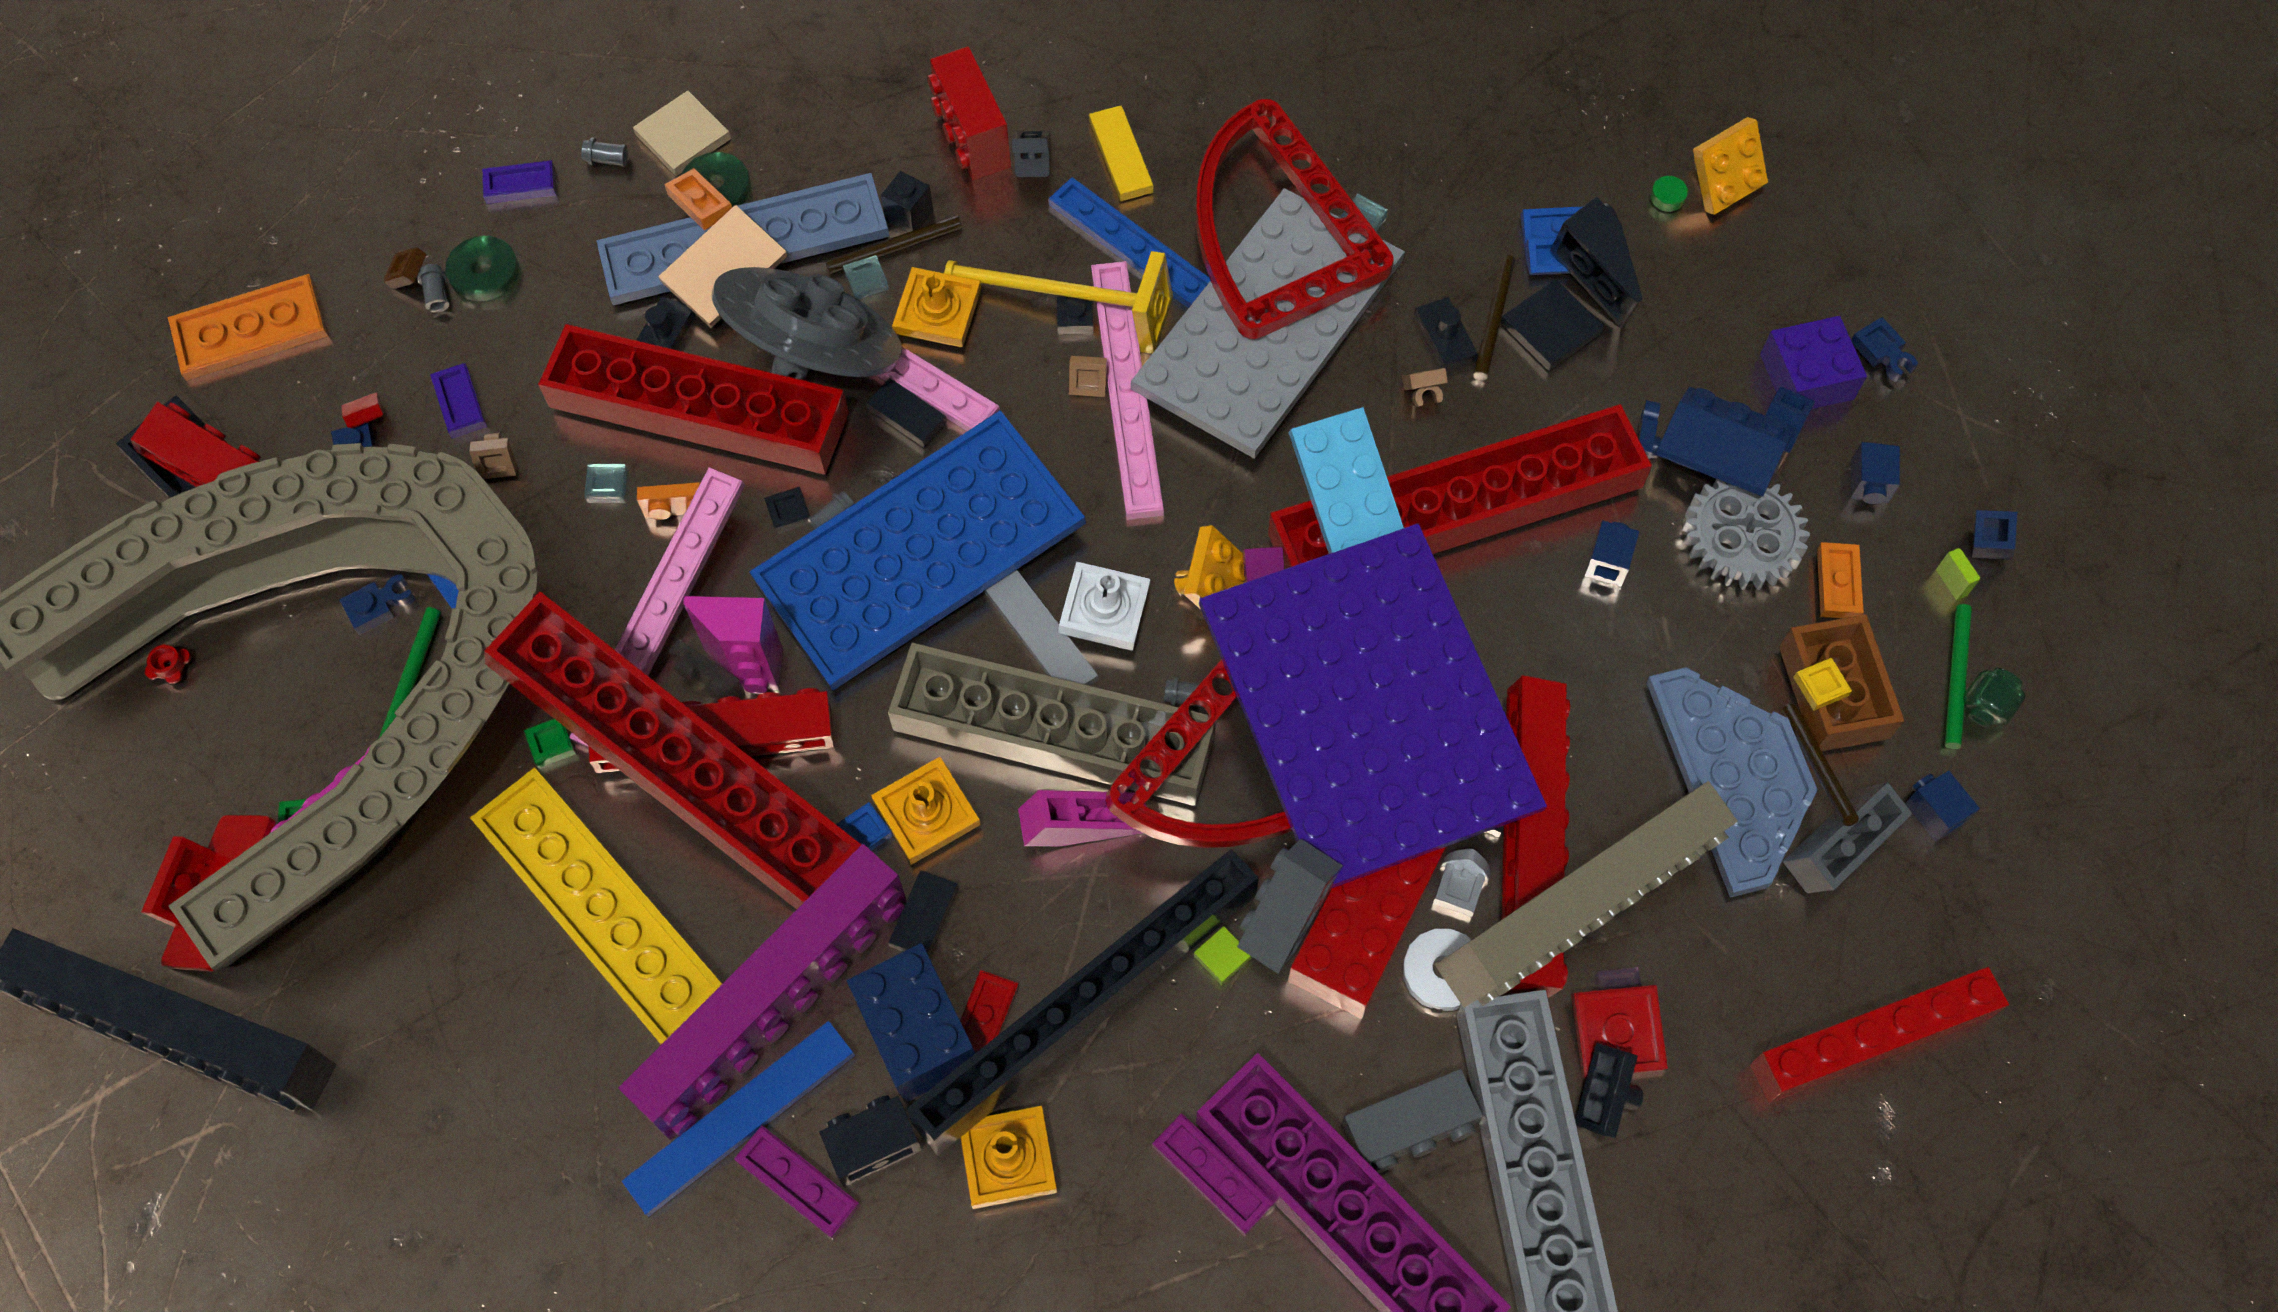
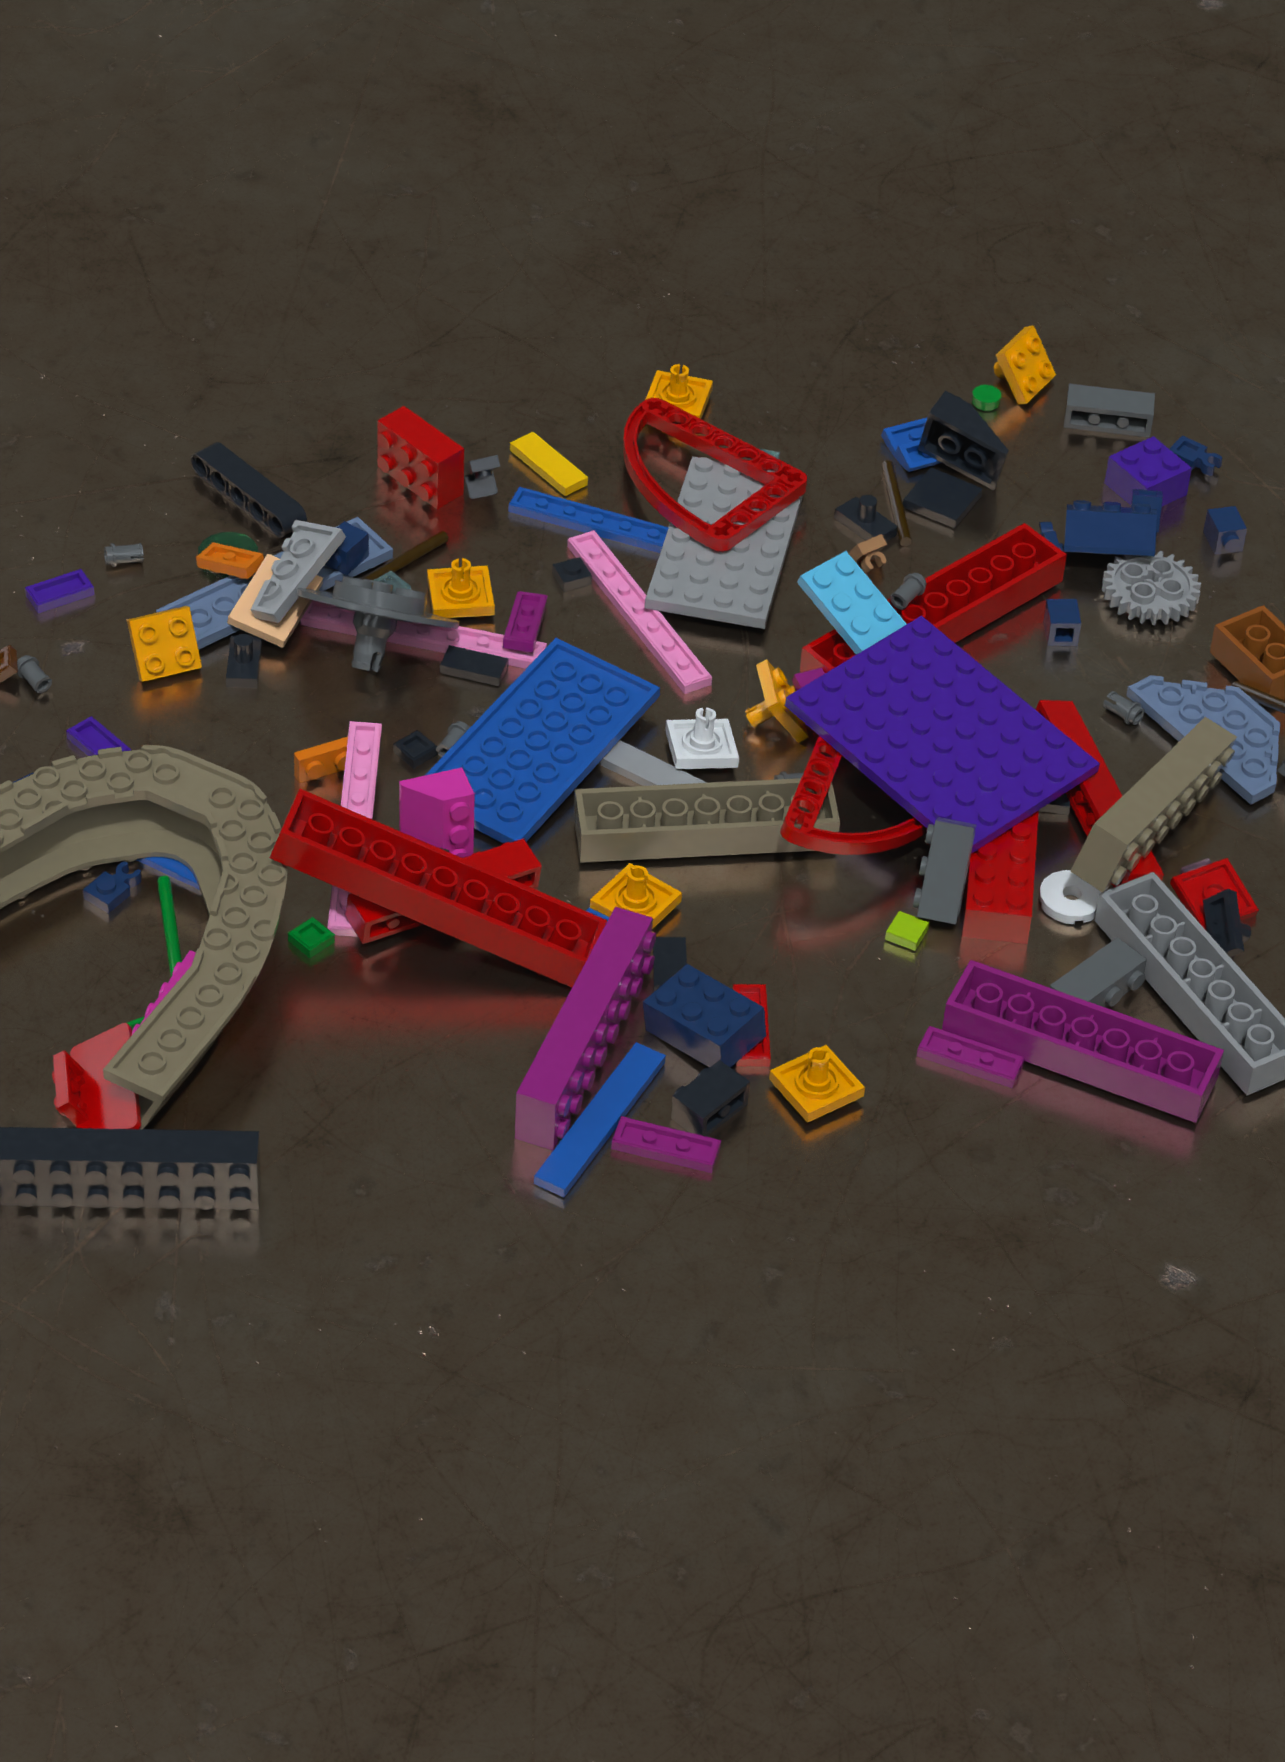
camera: 25 degrees left, 20 degrees down
red tile [341,392,384,428] -> none
clear green tile [445,236,519,301] -> none
yellow plate [470,767,722,1044] -> none
red brick [538,324,849,474] -> none
clear light blue tile [584,464,628,503] -> none
tan tile [633,91,731,176] -> none
black brick [881,170,934,232] -> none
black brick [907,849,1259,1156] -> none
yellow tile [944,251,1173,354] -> none
dark pink slope [1018,790,1147,847] -> none
medium nougat tile [1069,355,1107,397] -> none
light grey tile [1433,849,1491,917] -> none
yellow tile [1793,657,1852,711] -> none
orange plate [1817,542,1864,619] -> none
none -> light orange plate [127,606,202,682]
none -> black beam [191,442,307,538]
none -> light grey wing [251,520,346,623]
none -> dark blue brick [325,521,369,575]
none -> magenta tile [502,591,548,652]
none -> light orange plate [645,364,713,419]
none -> dark grey pin [890,573,927,610]
none -> dark grey brick [1064,384,1155,438]
none -> dark grey pin [1103,691,1145,725]

